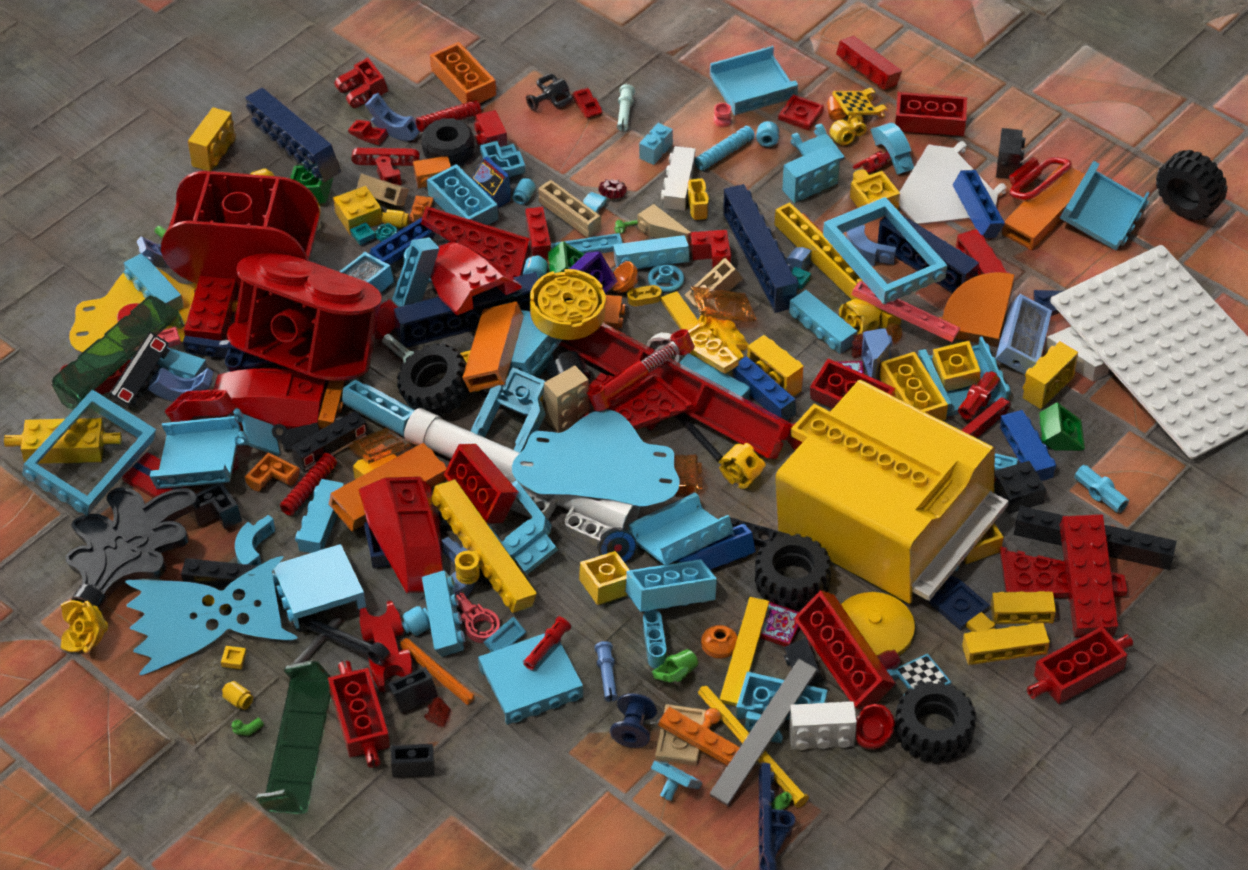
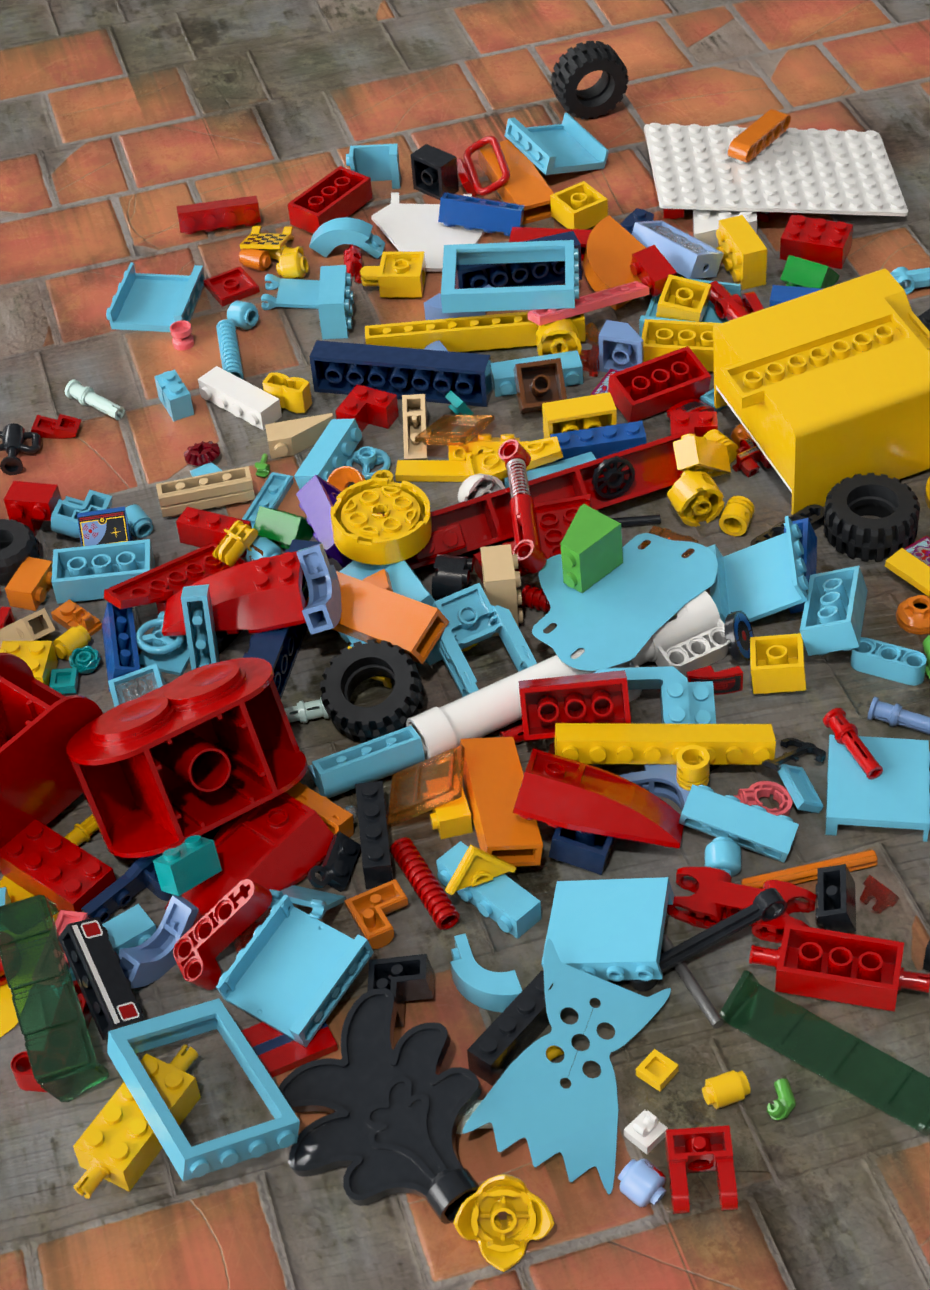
camera: 55 degrees left, 5 degrees down
none -> teal brick [153,835,222,896]
none -> yellow arm [213,520,258,567]
none -> medium blue arch [296,543,342,634]
none -> medium azure panel [346,143,401,189]
none -> orange tile [362,569,393,592]
none -> red brick [417,523,467,562]
none -> teal plate [445,391,473,419]
none -> yellow tile [445,844,516,895]
none -> reddish brown brick [513,358,567,414]
none -> yellow brick [550,181,608,229]
none -> bright green slope [560,504,623,593]
none -> black wheel [592,456,635,499]
none -> light blue head [618,1159,667,1207]
none -> white tile [624,1110,668,1154]
none -> red brick [630,245,677,297]
none -> red brick [665,1125,738,1214]
none -> yellow brick [673,434,731,478]
none -> slope [686,665,743,695]
none -> yellow piece [719,496,755,536]
none -> orange beam [728,109,791,163]
none -> black piece [762,738,826,771]
none -> red brick [780,215,853,269]

